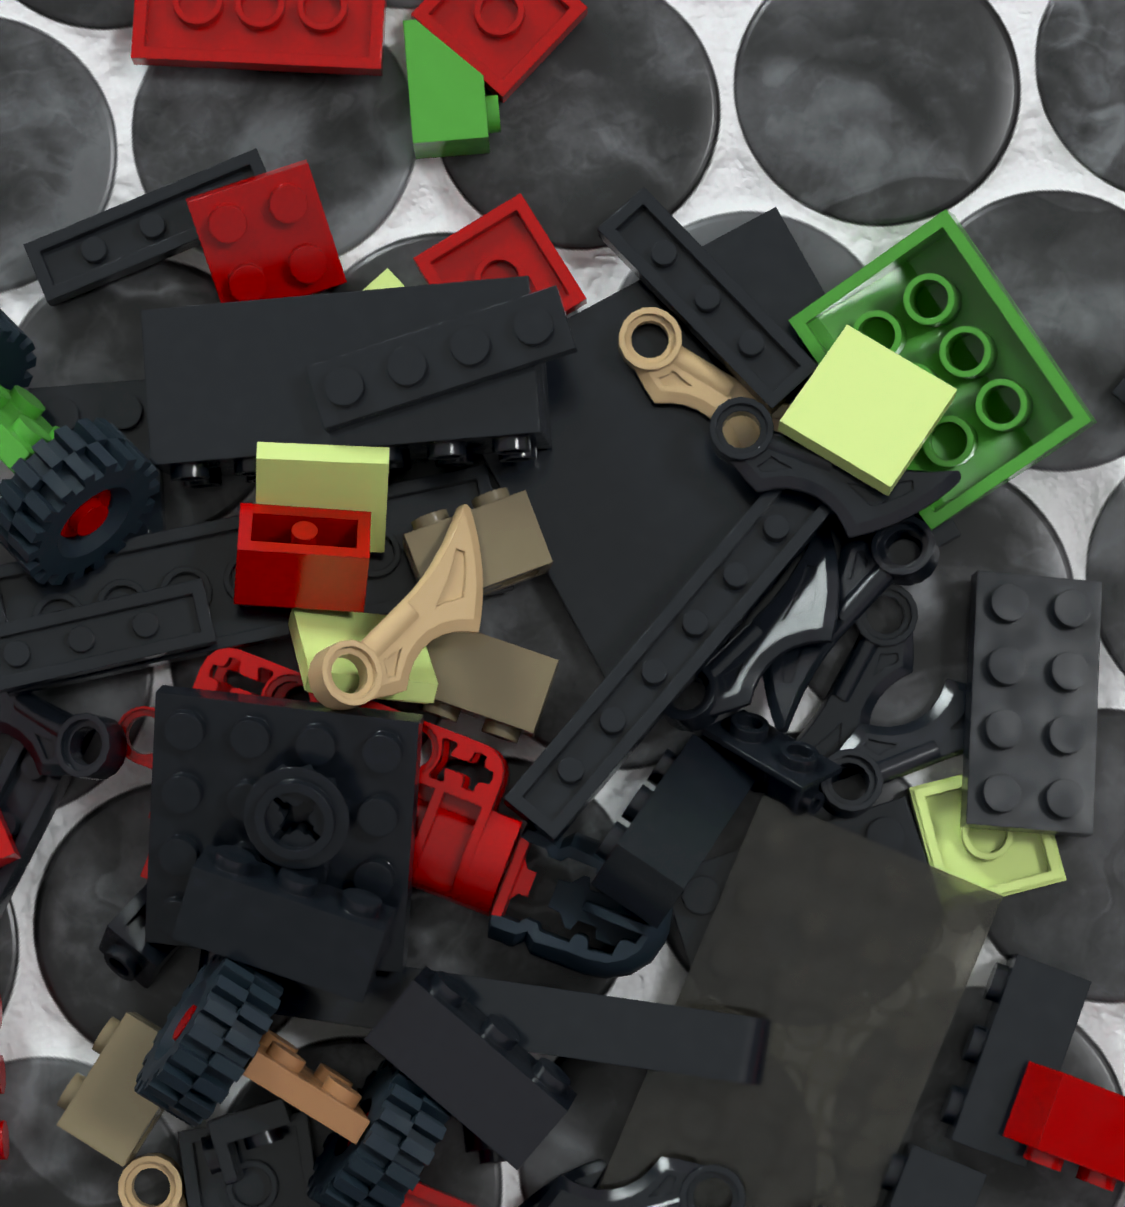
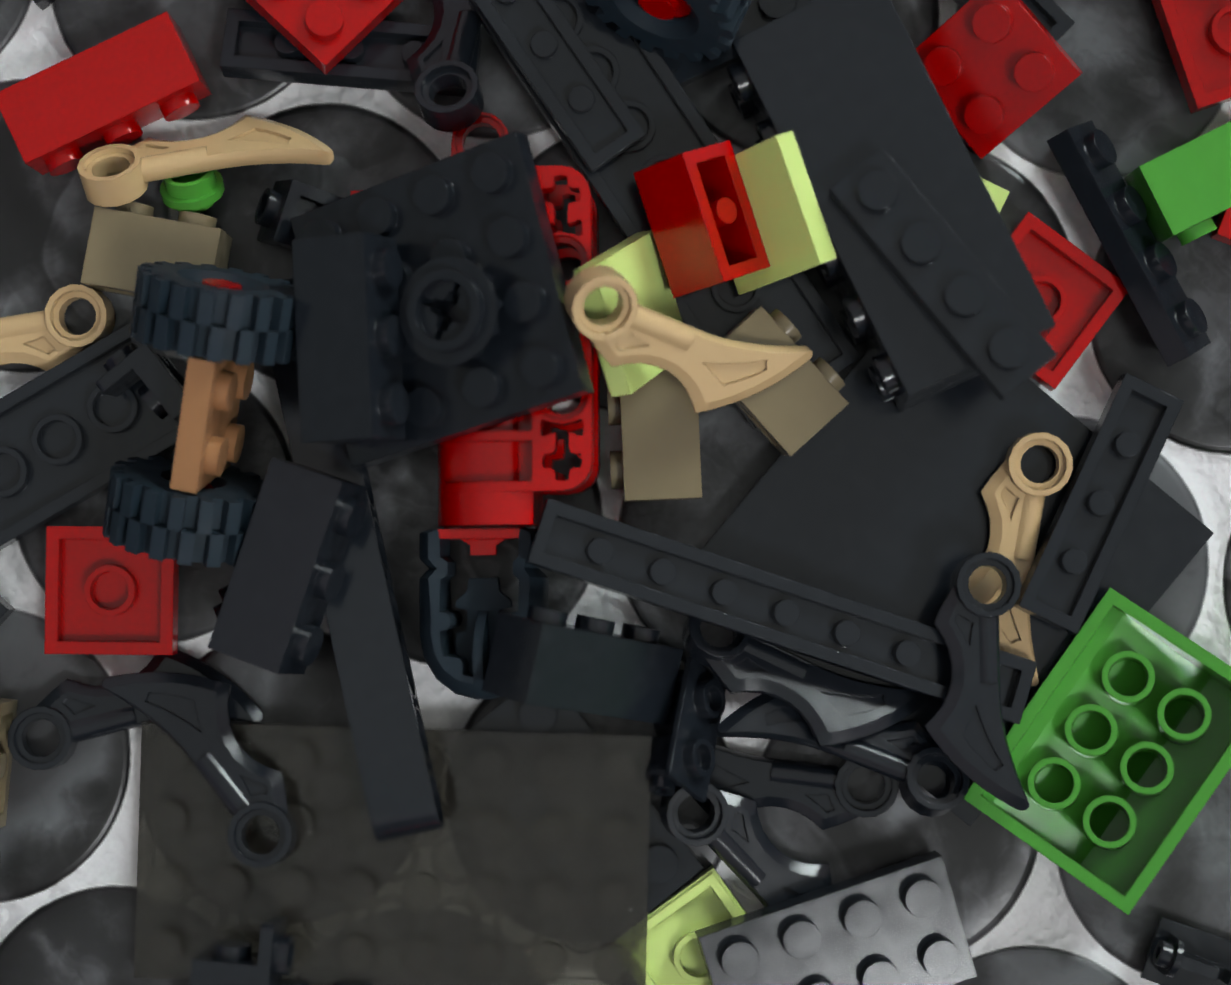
camera: 70 degrees right, 5 degrees up
yellowish green tile [778,325,957,496] -> none
none -> tan piece [77,115,334,207]
none -> bright green plate [160,170,225,213]
none -> black plate [1047,120,1211,367]

